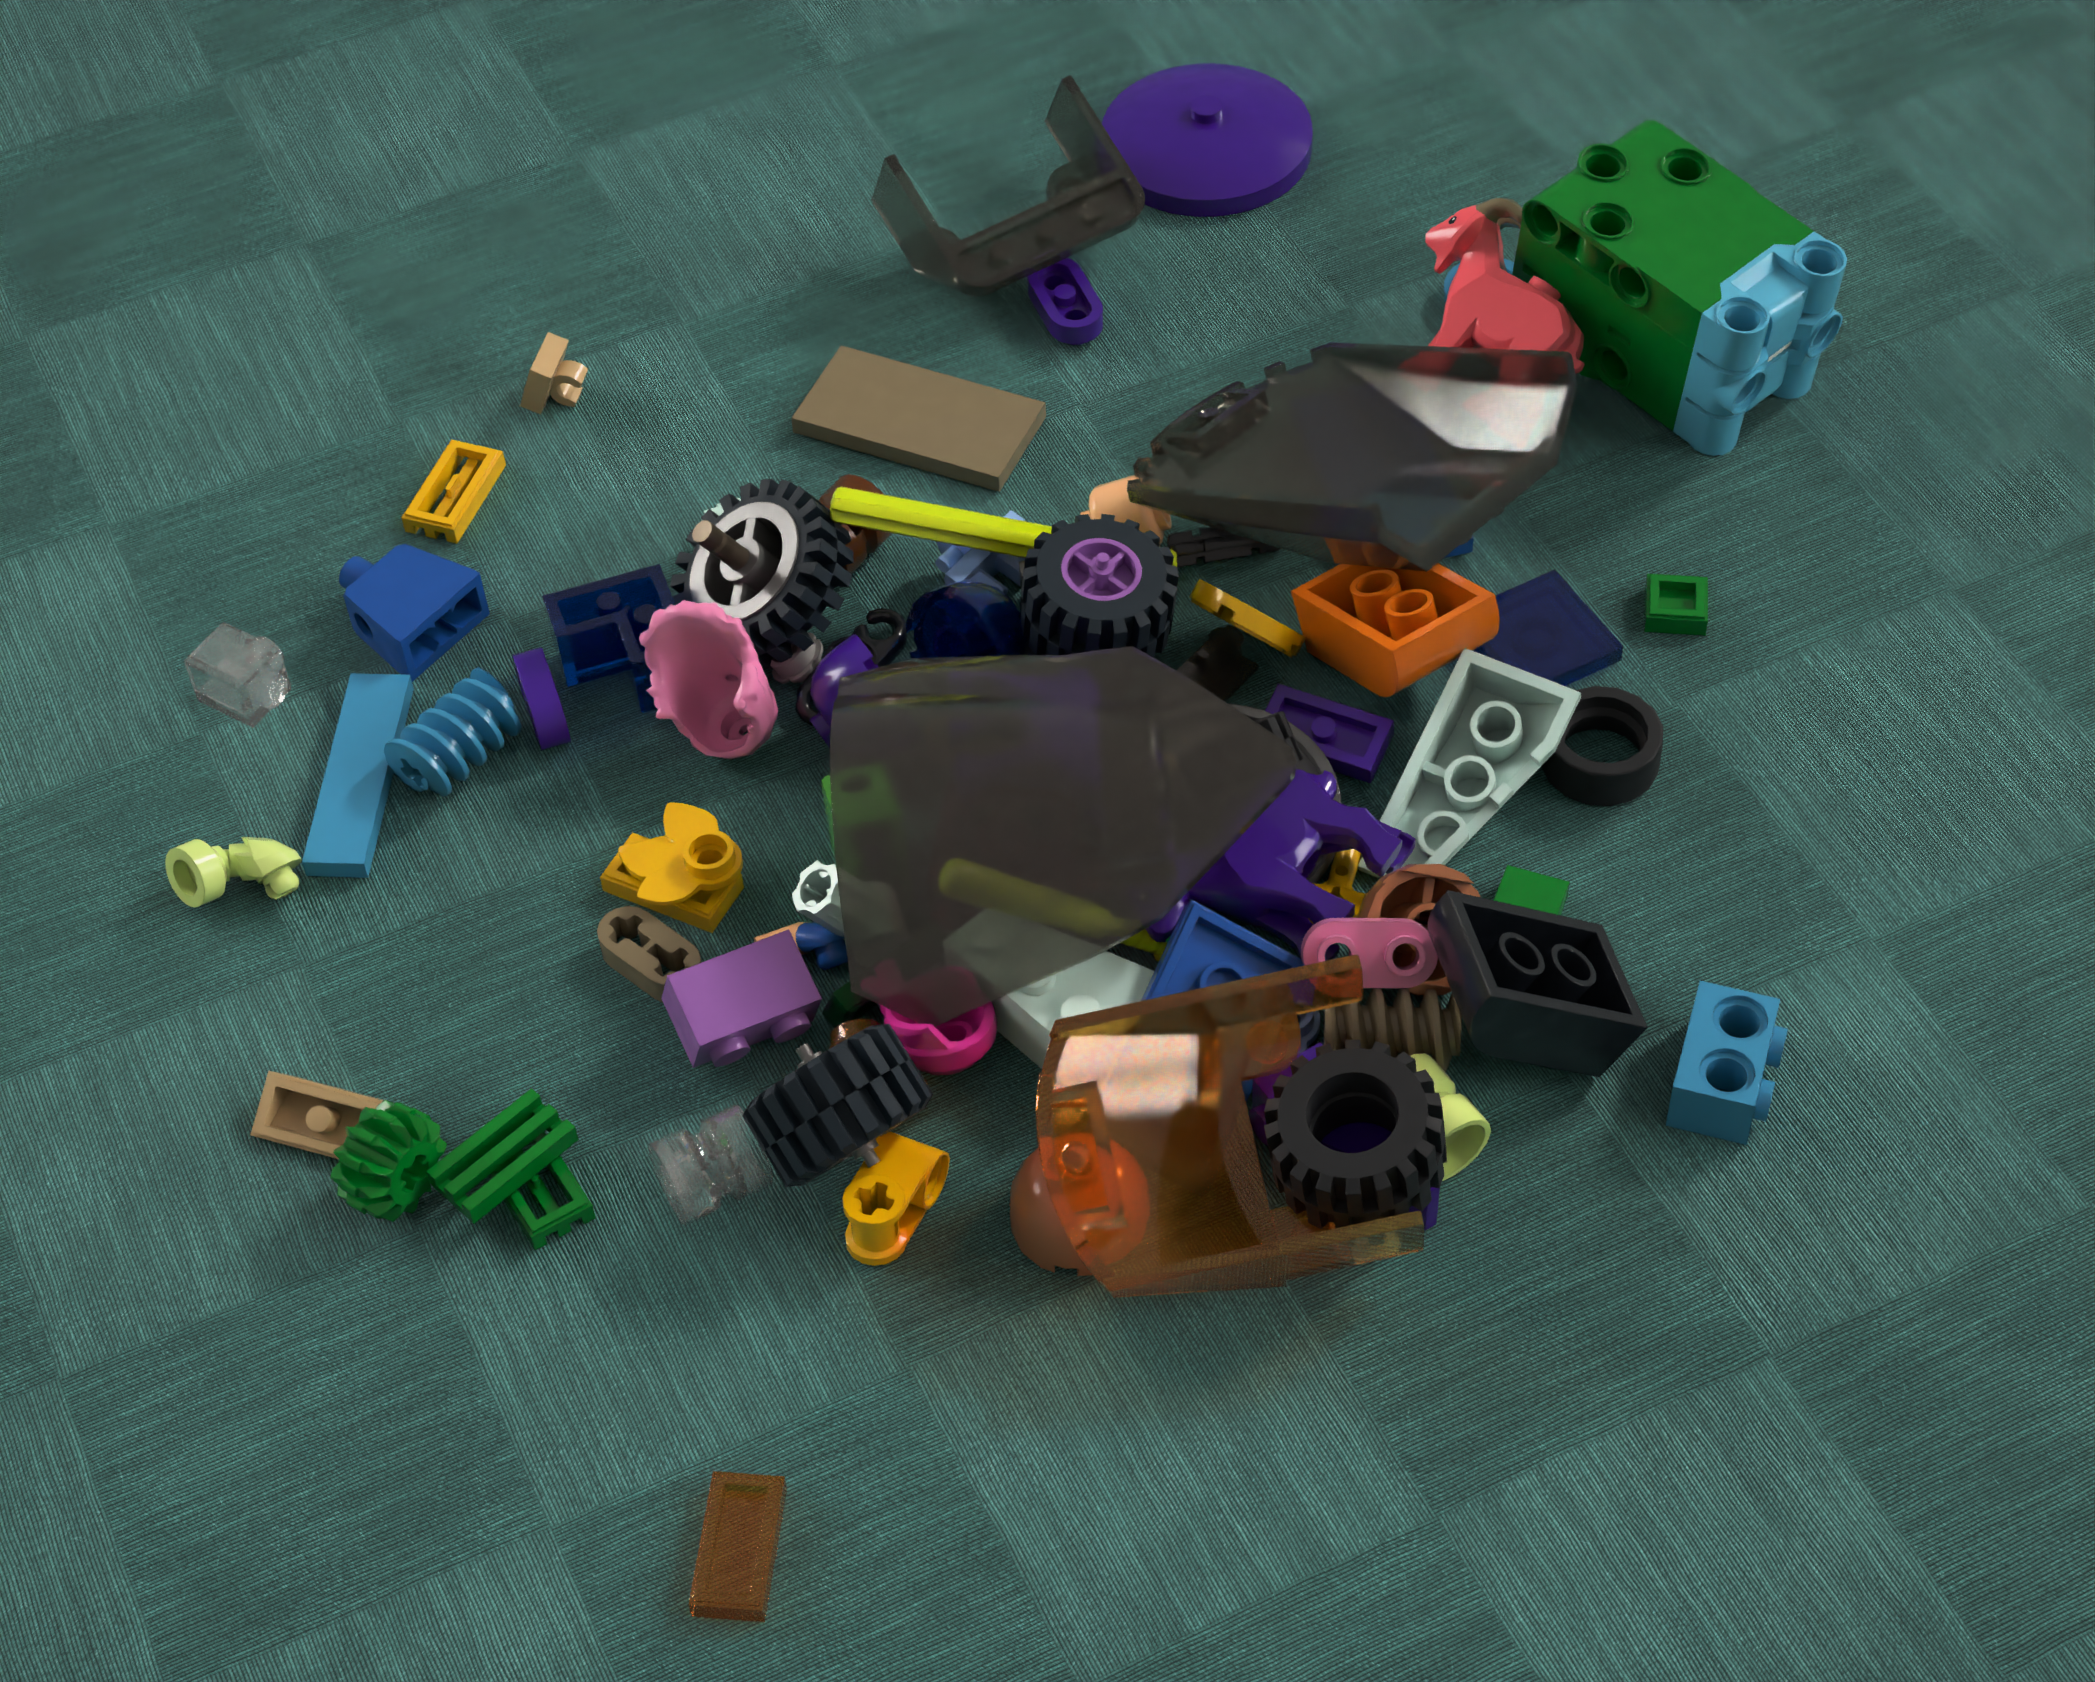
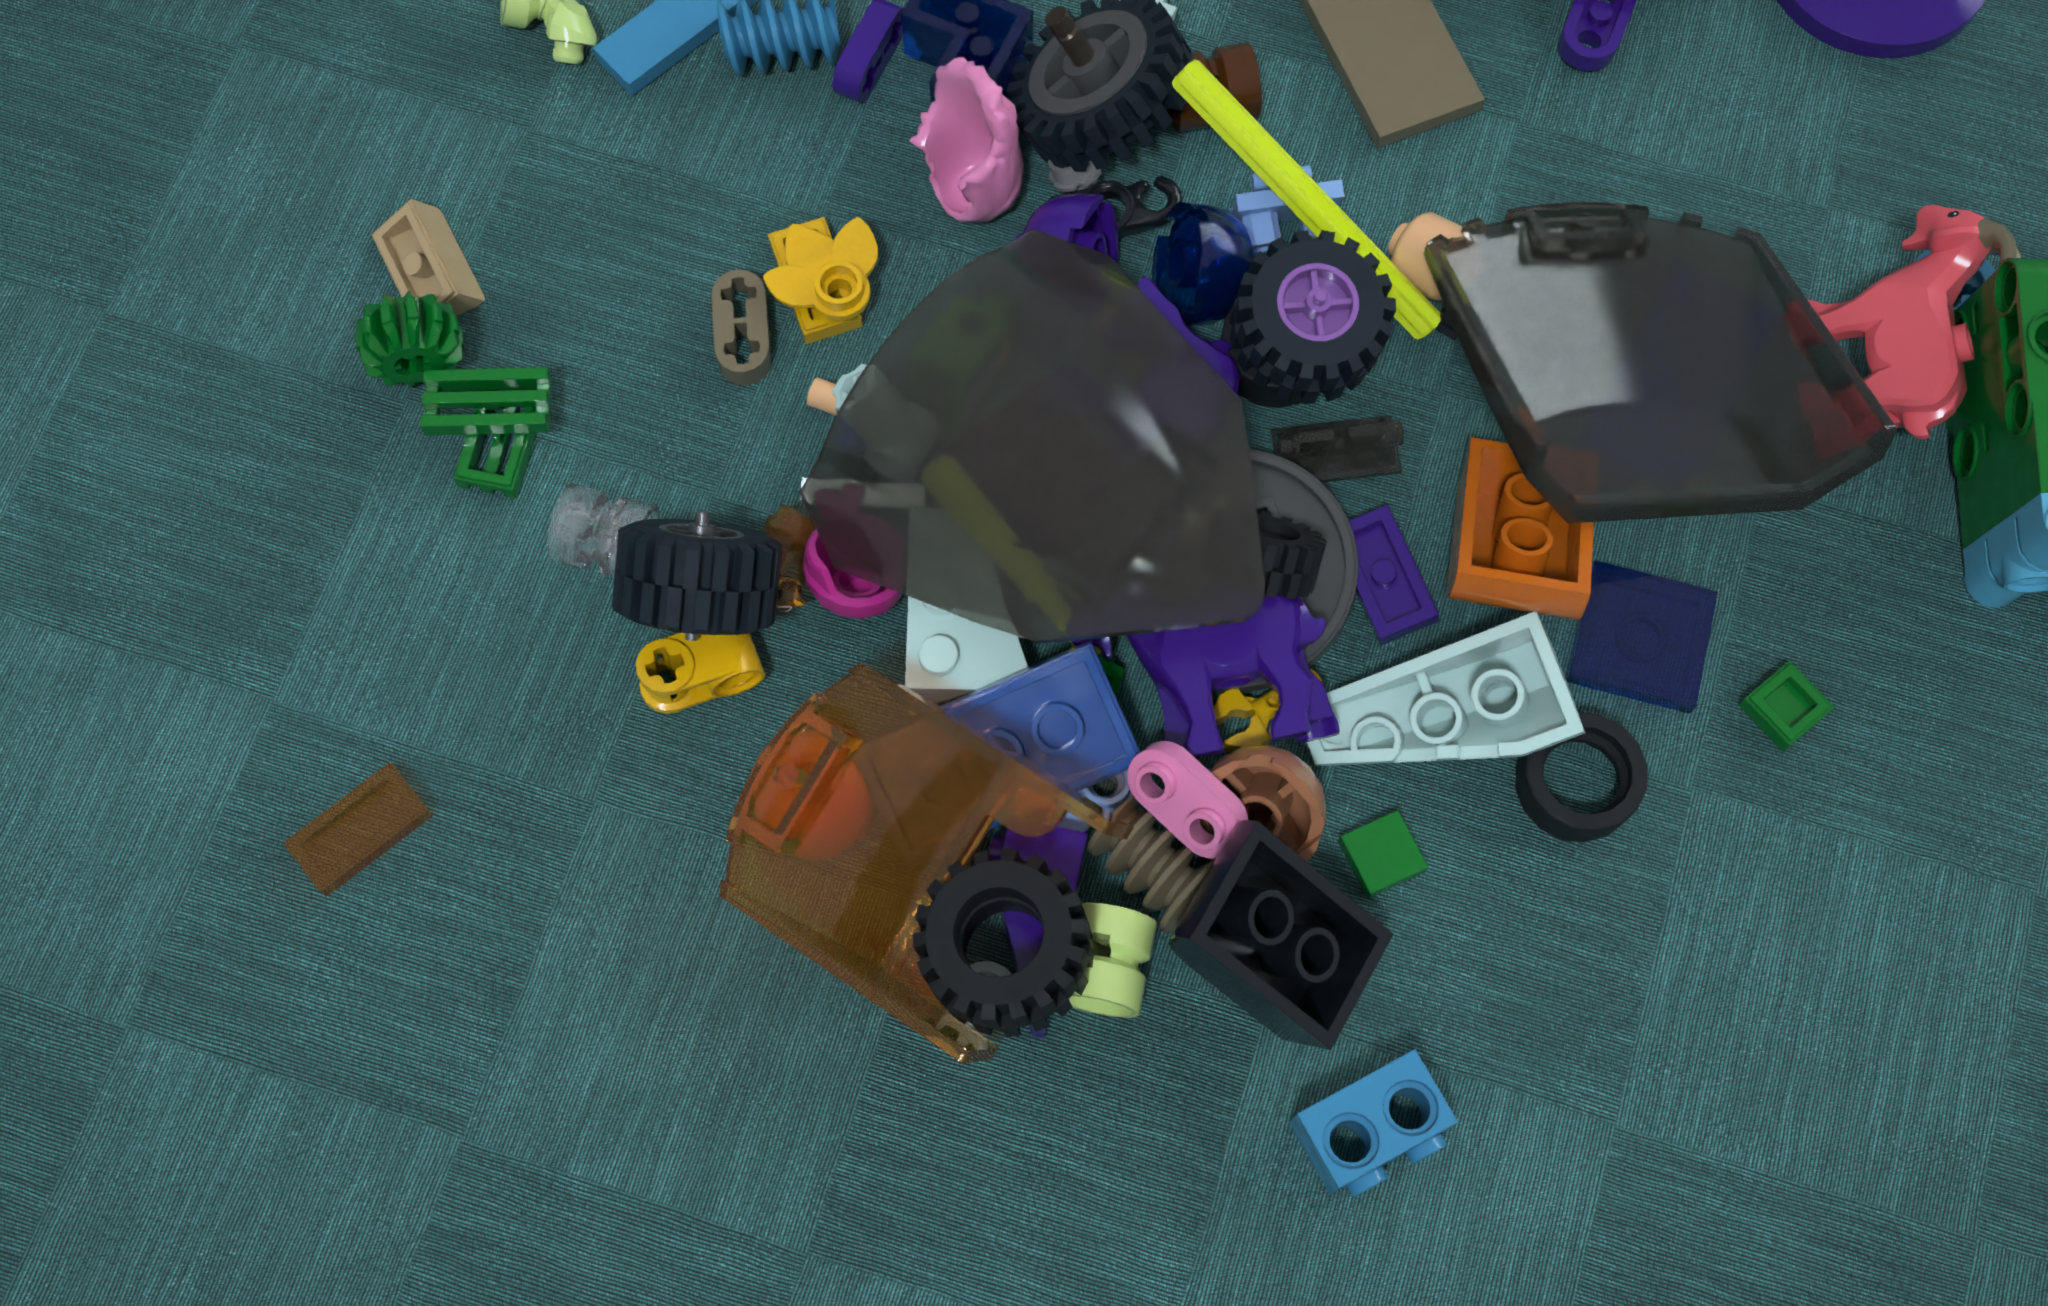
camera: 40 degrees right, 20 degrees up
medium lavender brick [661,929,822,1068] -> none
yellow tile [1189,579,1306,658] -> none

